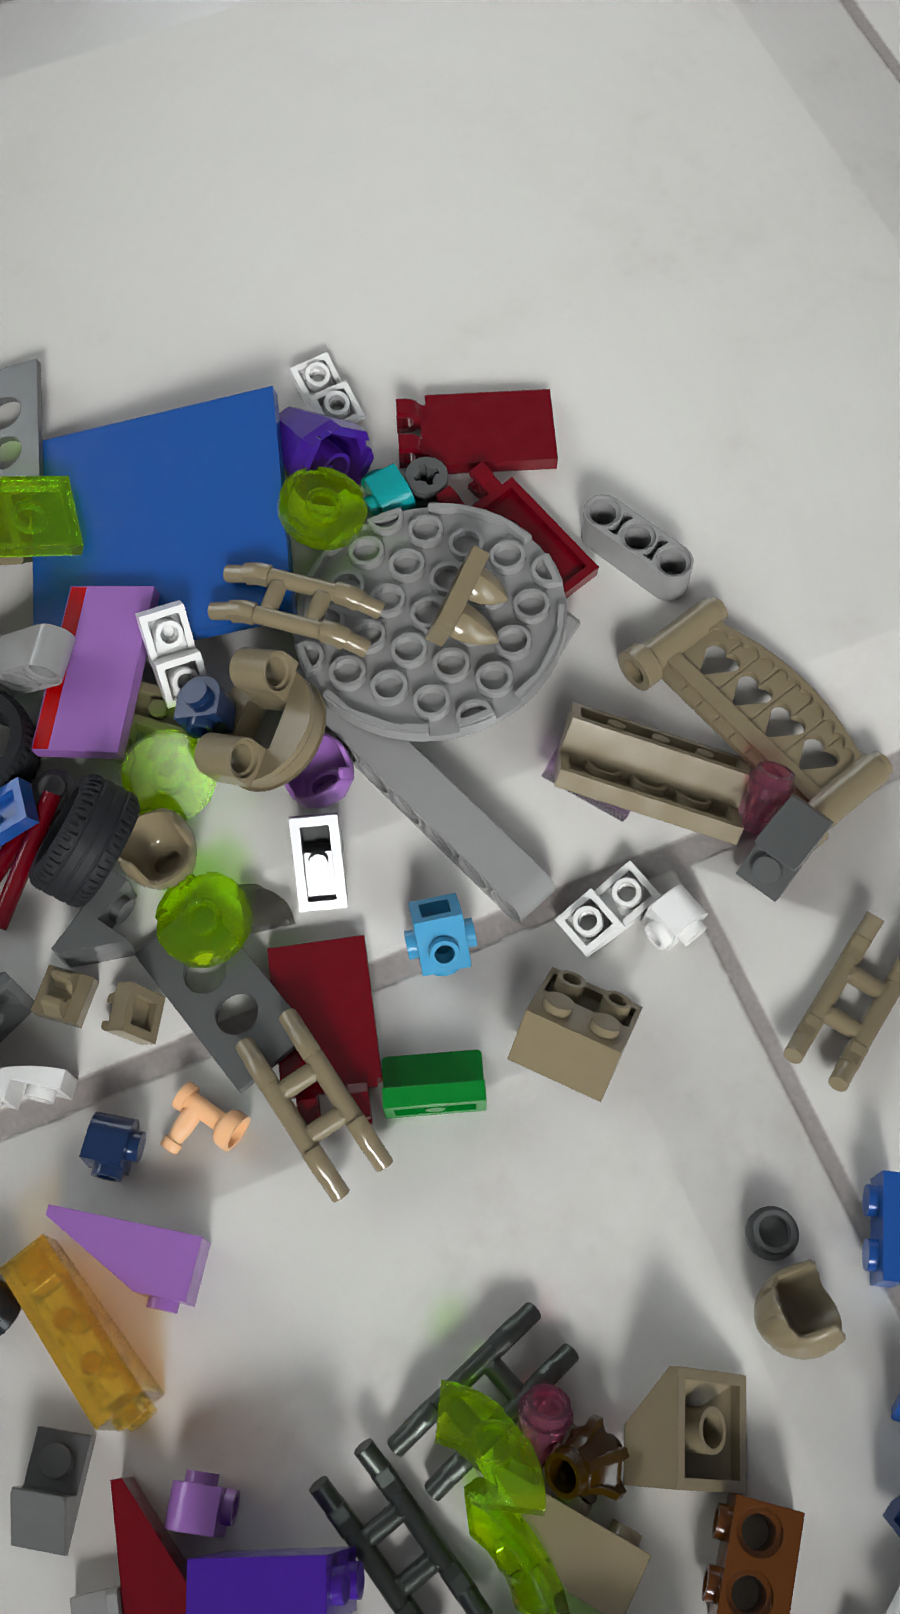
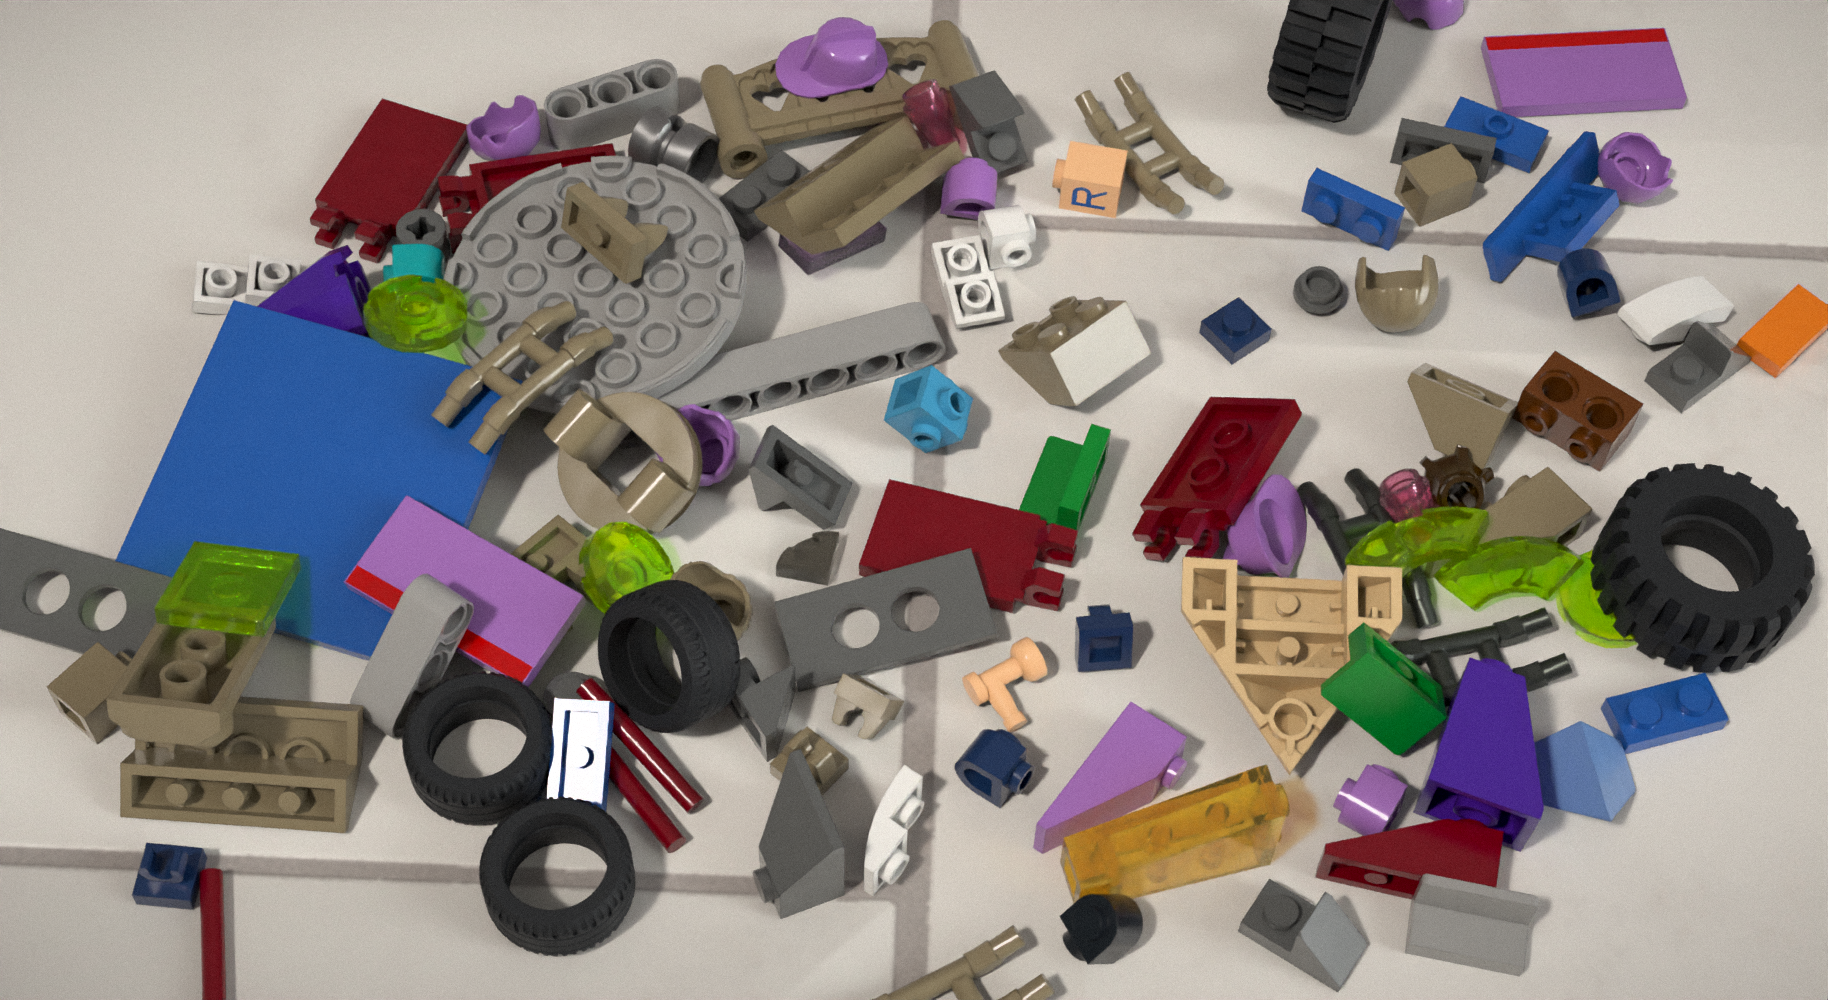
camera: 70 degrees left, 10 degrees down
white slope [135,600,207,709] -> none
clear neon green tile [155,872,253,968] -> none
dark blue plate [174,675,236,738] -> none
dark tan piece [235,1008,393,1202] -> none
none -> medium lavender hair [466,95,541,161]
none -> flat silver wheel [628,106,719,183]
none -> dark grey plate [719,149,810,242]
none -> medium lavender piece [775,17,888,99]
none -> medium lavender plate [940,158,997,220]
none -> light nougat brick [1052,141,1128,218]
none -> dark blue tile [1075,604,1133,672]
none -> dark red tile [1132,397,1302,561]
none -> tan wedge [1181,557,1402,775]
none -> dark blue plate [1199,297,1272,365]
none -> medium lavender piece [1223,474,1307,578]
none -> green panel [1320,622,1447,755]

